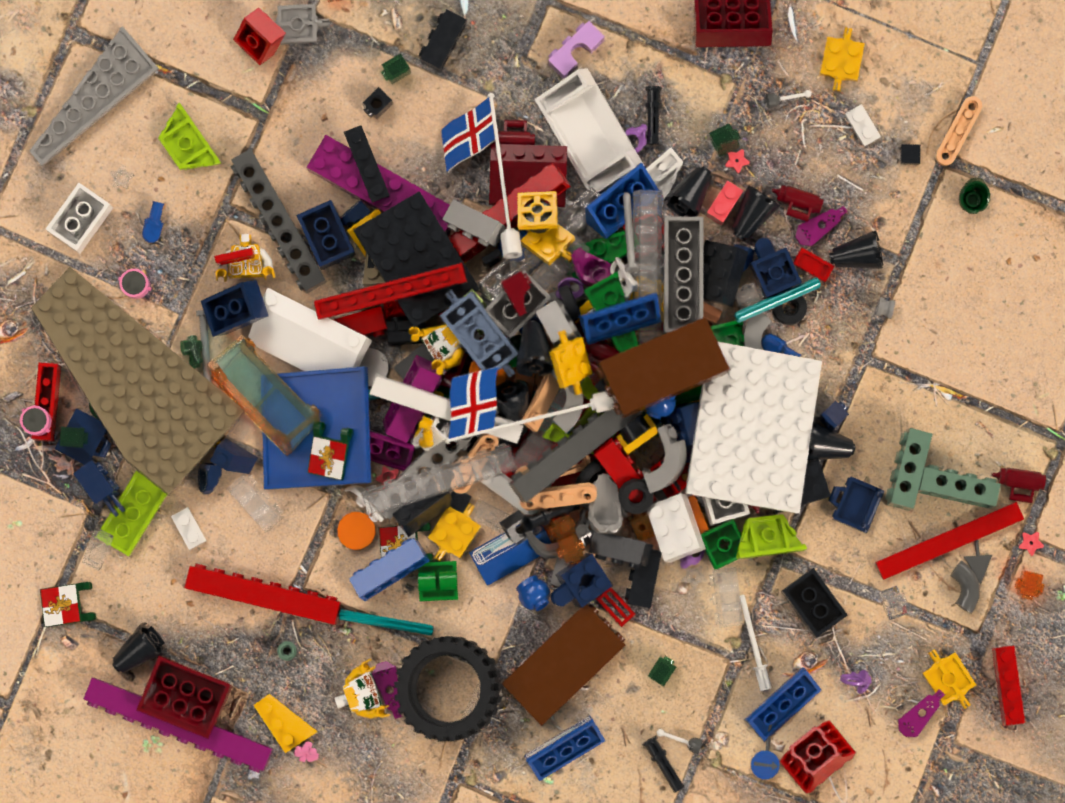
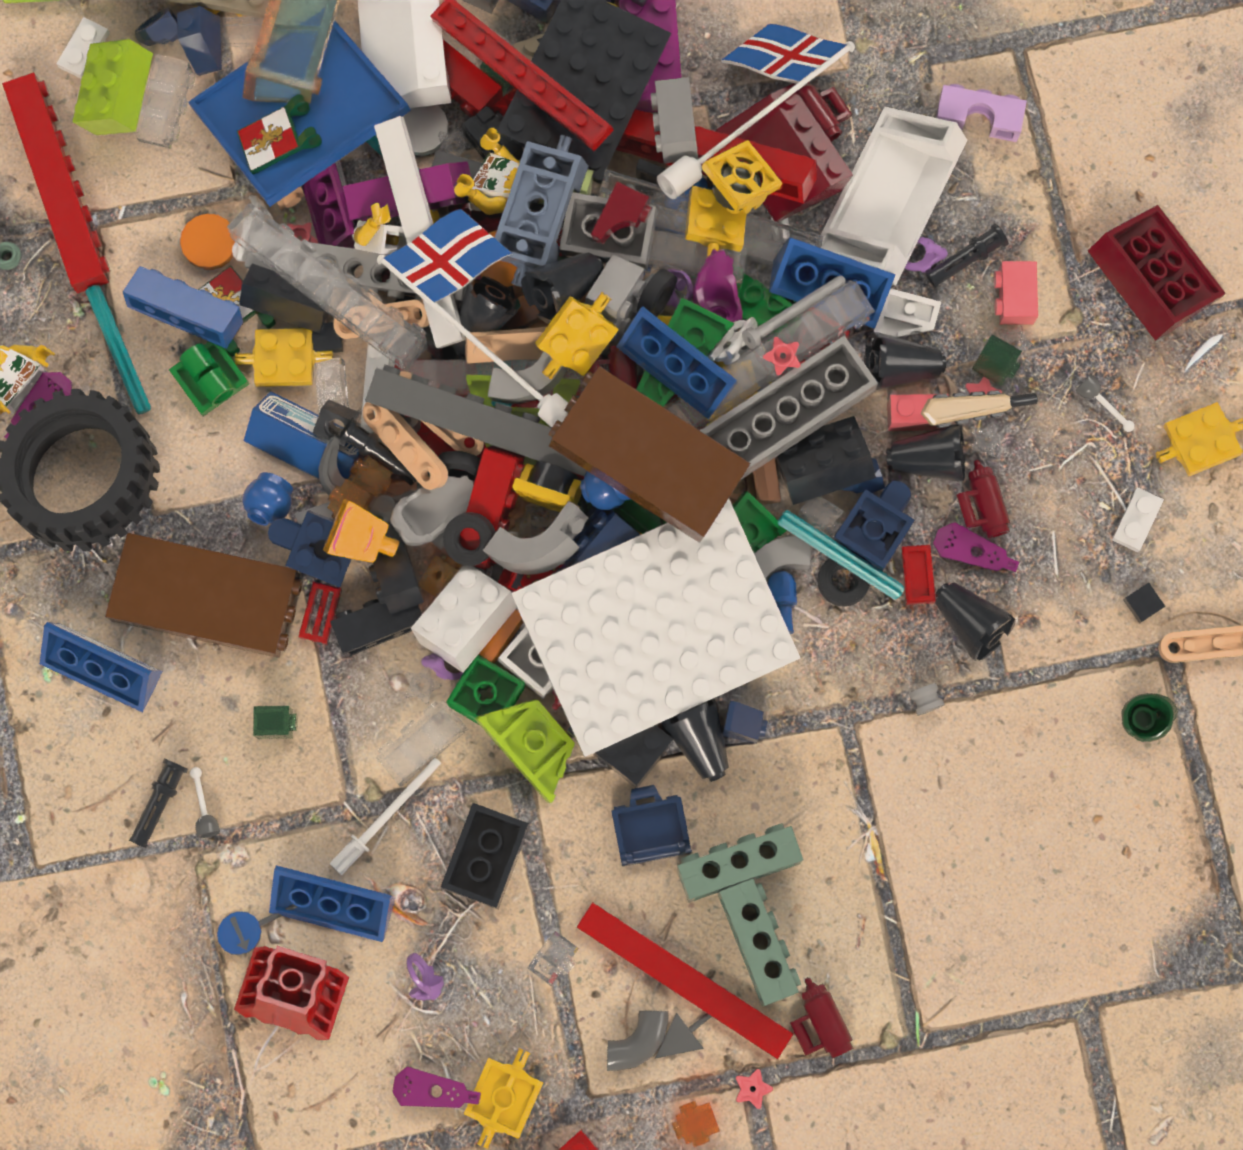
camera: 55 degrees right, 5 degrees down
none -> lime piece [72,39,153,135]
none -> light orange torso [323,499,399,563]
none -> coral plate [763,337,800,375]
none -> tan sword [921,390,1038,428]
none -> coral brick [994,261,1038,325]

